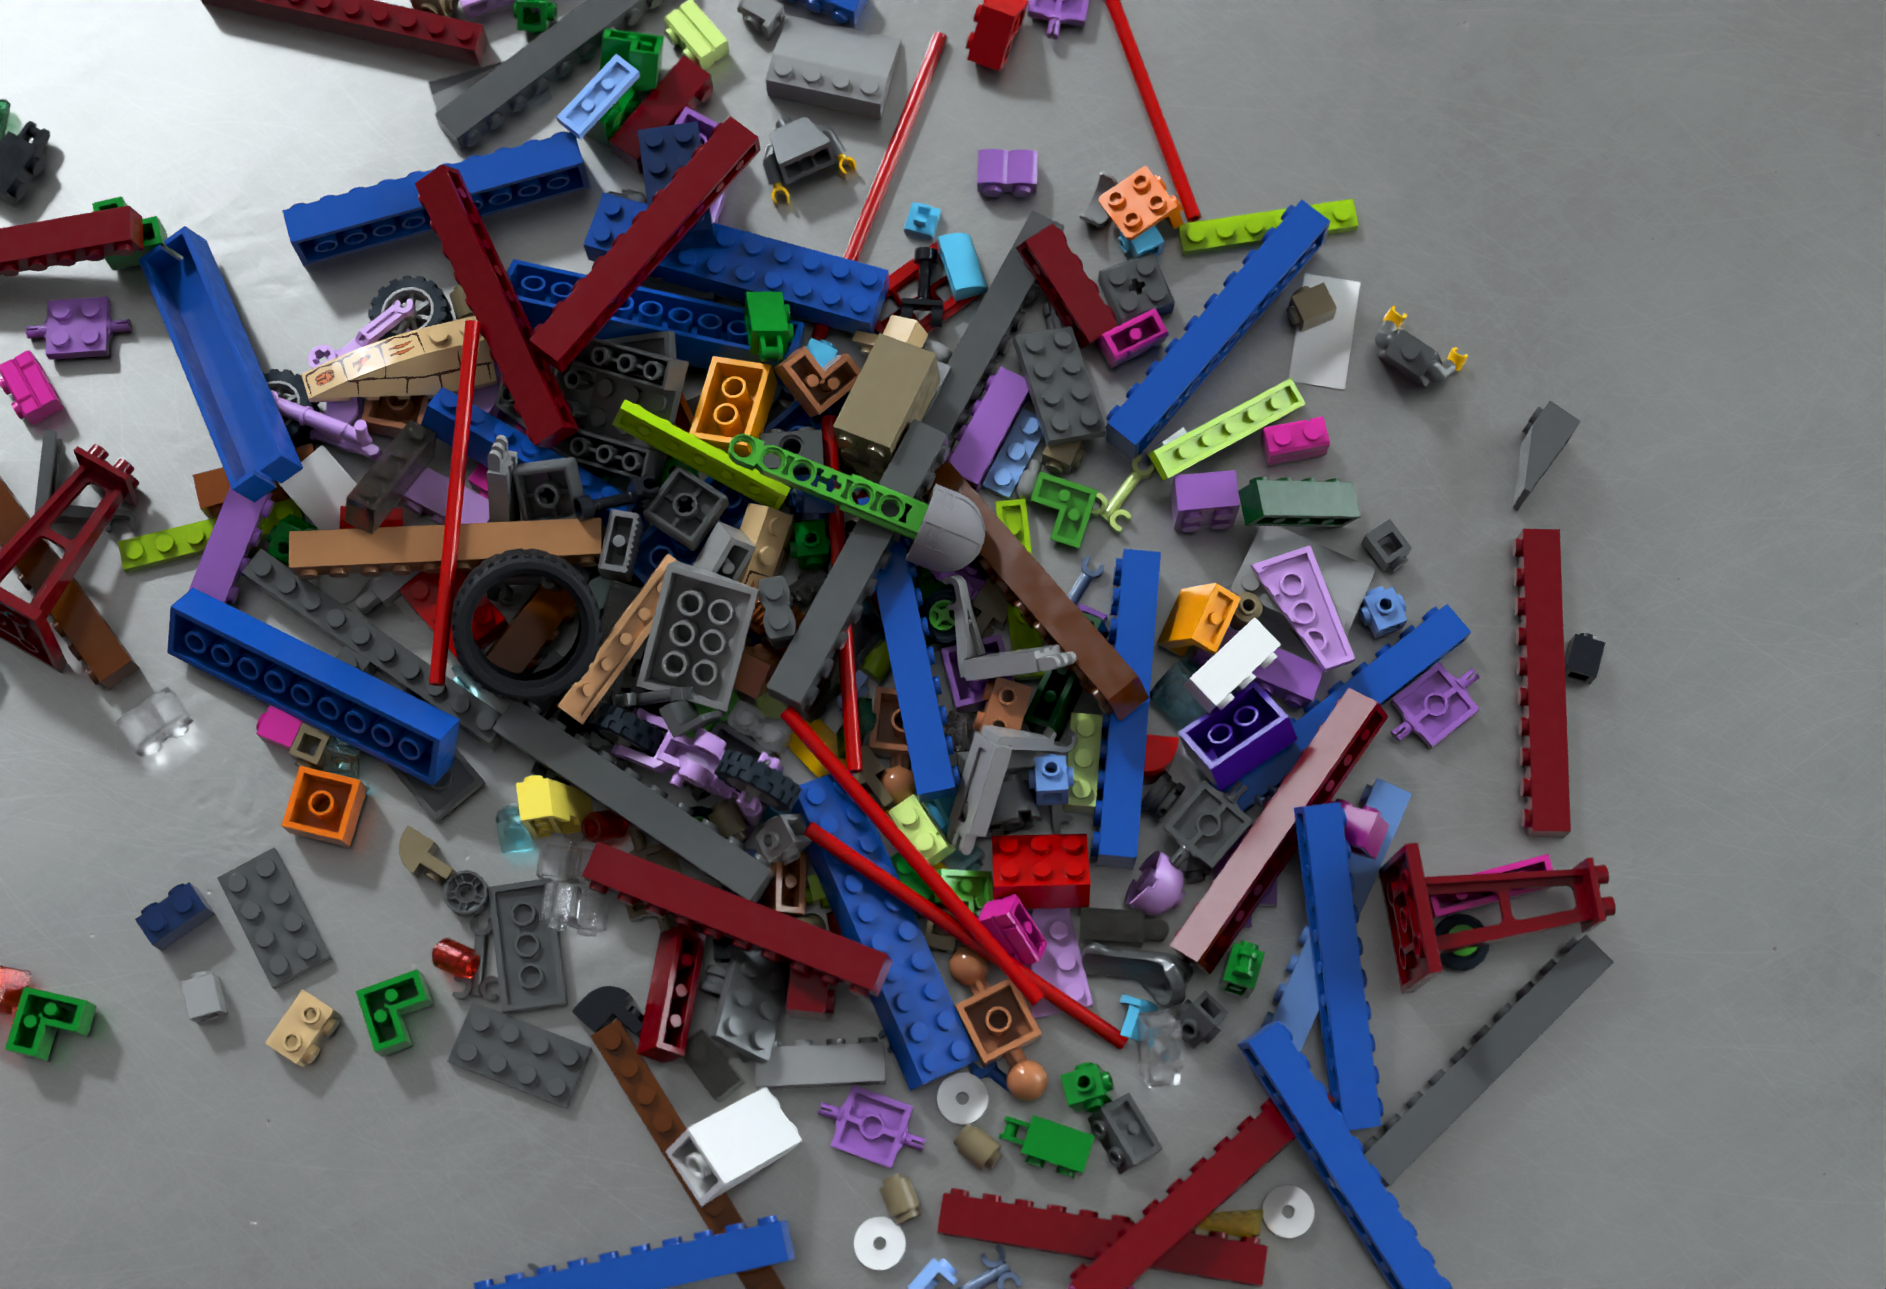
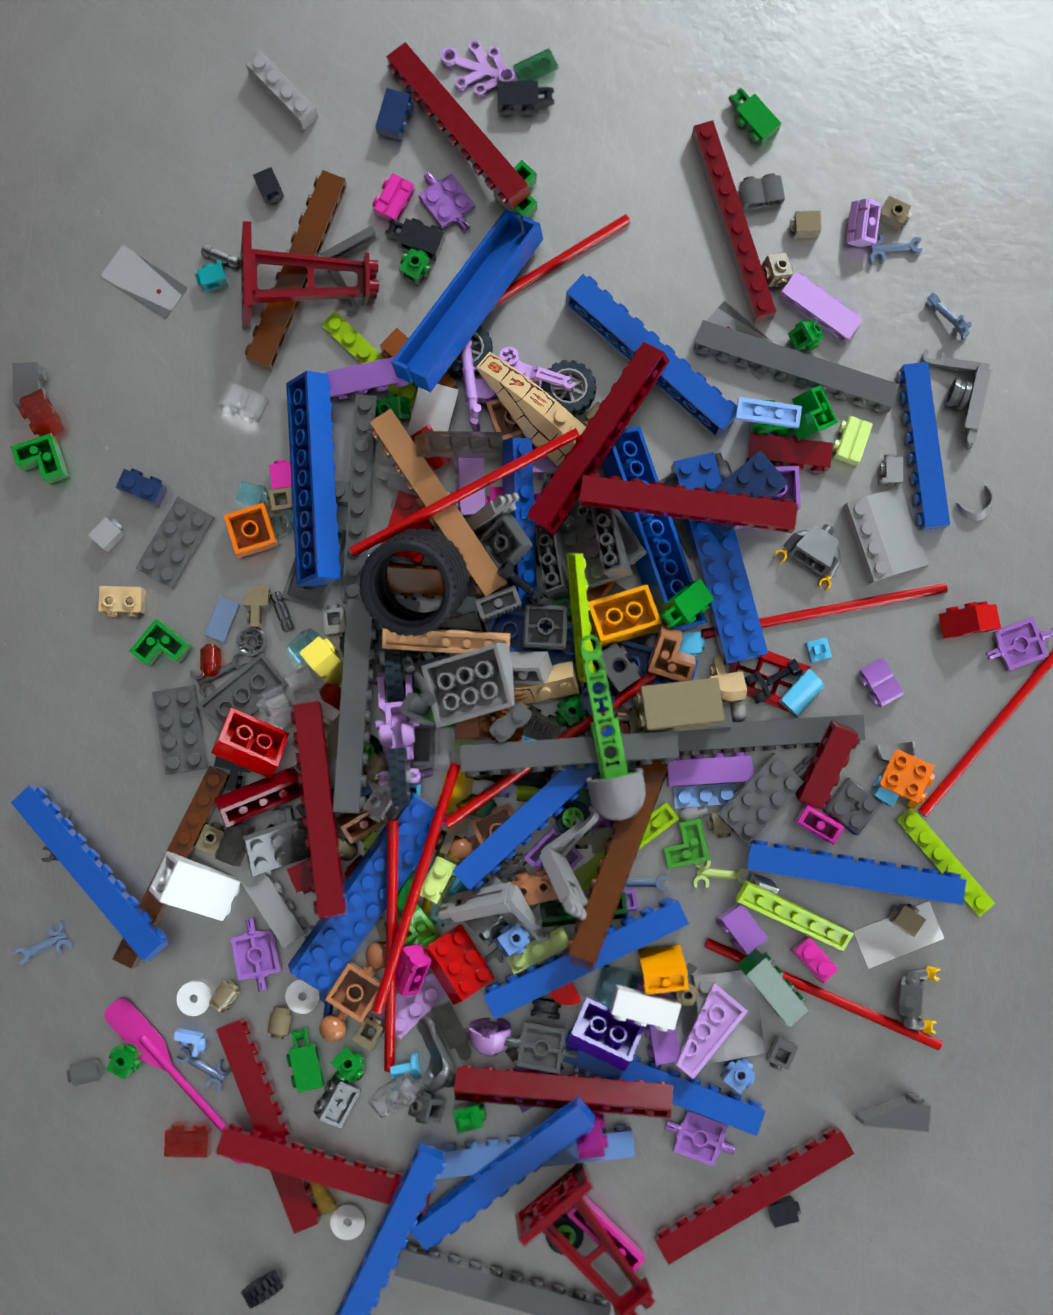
camera: 55 degrees right, 10 degrees up
none -> dark tan brick [195,822,228,856]
none -> sand blue tile [204,597,240,643]
none -> red brick [211,708,289,779]
none -> clear light blue bracket [236,481,268,506]
none -> flat silver axle [270,591,294,632]
none -> light grey brick [322,604,346,637]
none -> dark tan brick [352,1016,385,1051]
none -> black brick [384,218,445,261]
none -> green brick [399,248,431,285]
none -> red piece [495,214,631,306]
none -> red piece [704,938,943,1051]

